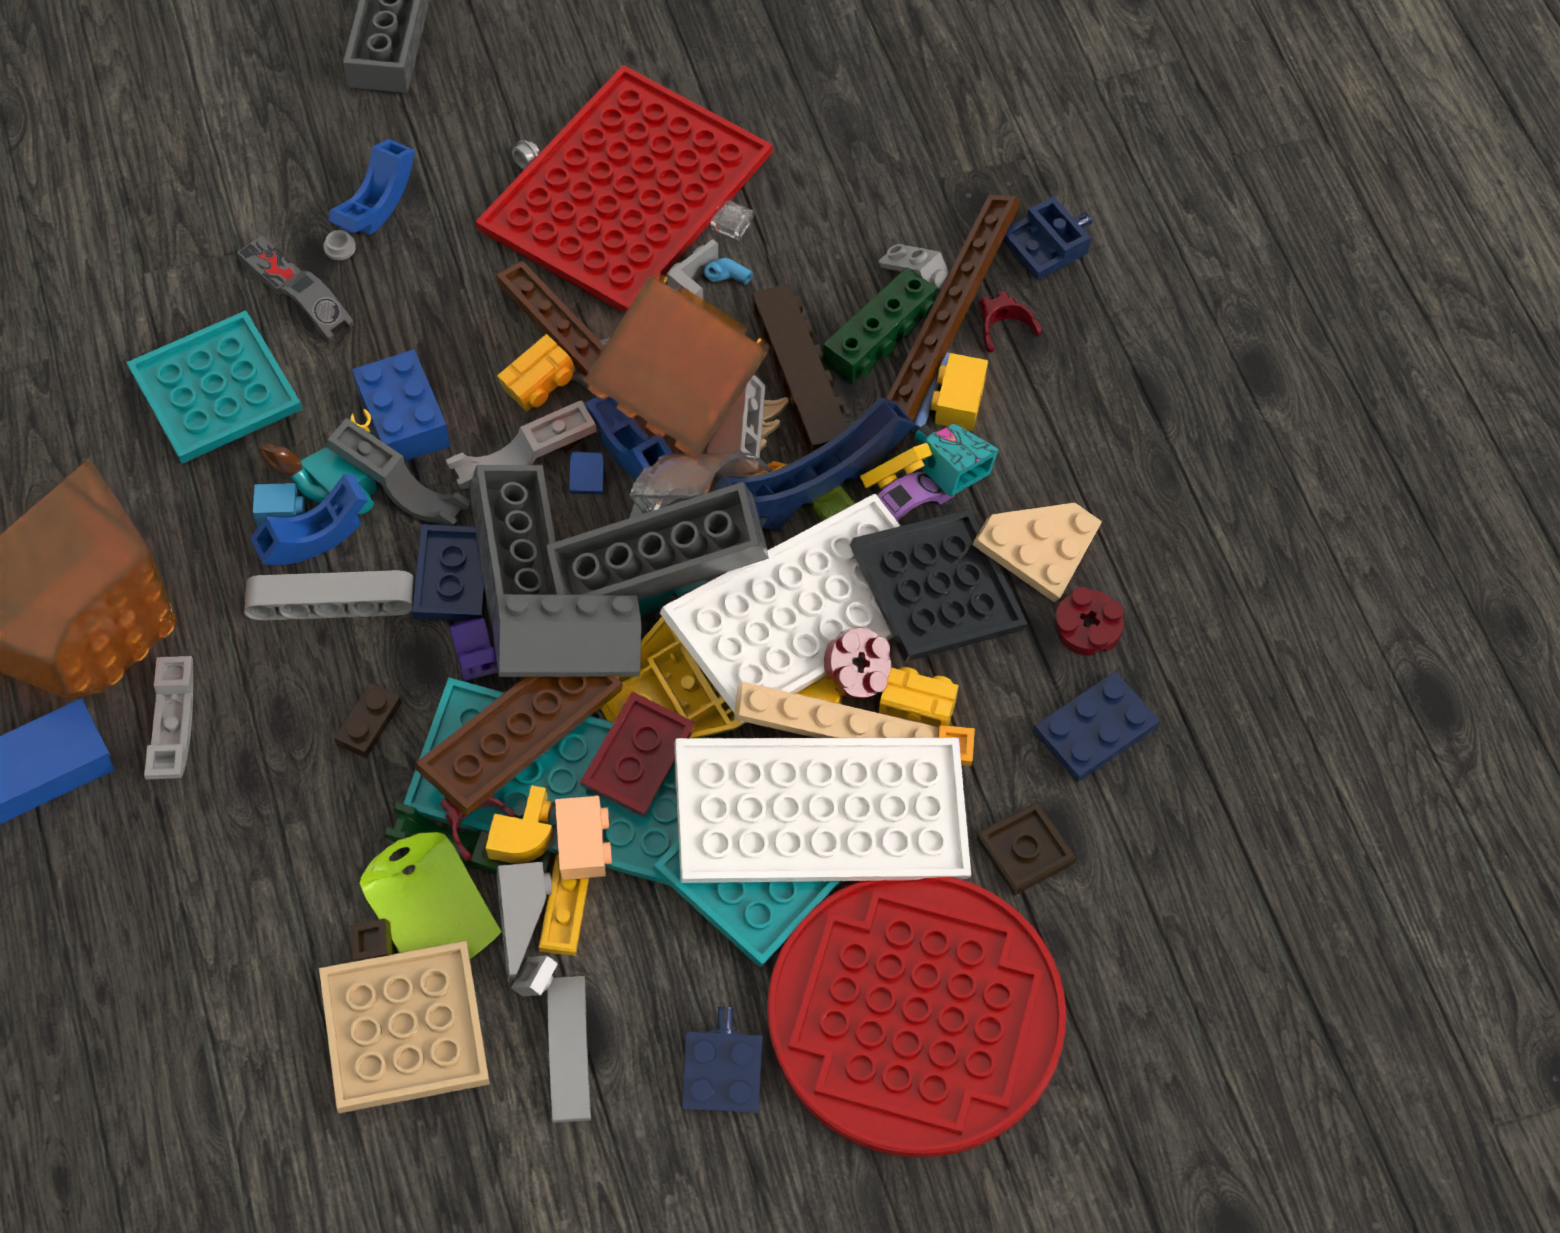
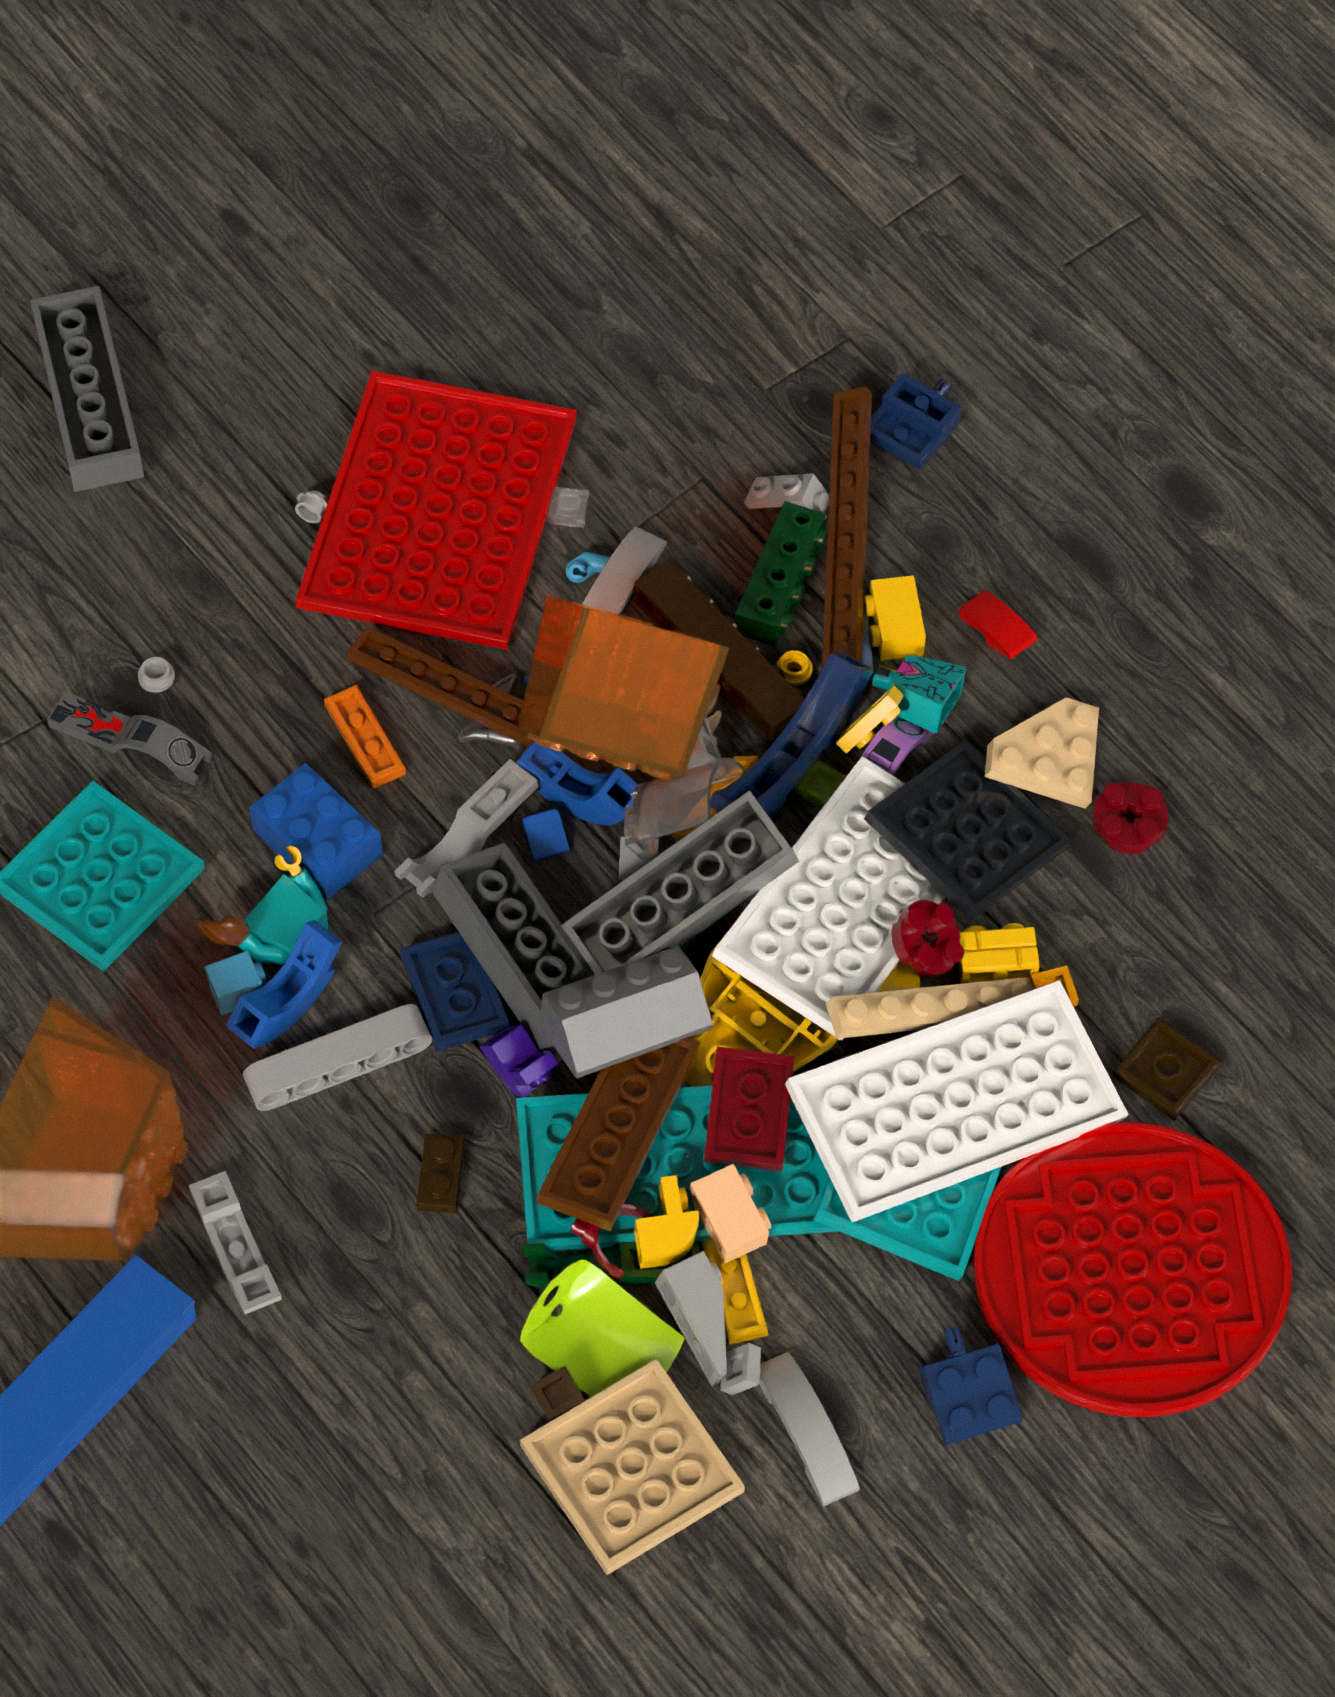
camera: 20 degrees left, 0 degrees up
dark grey piece [325,418,471,526] -> none
blue arch [328,139,415,235] -> none
yellow brick [497,334,576,412] -> none
light grey bracket [667,239,718,315] -> none
dark red helmet [979,291,1042,353] -> none
dark blue plate [1033,671,1160,782] -> none
none -> orange tile [324,684,406,789]
none -> light grey slope [567,526,667,652]
none -> yellow plate [776,650,813,686]
none -> red slope [958,590,1037,660]

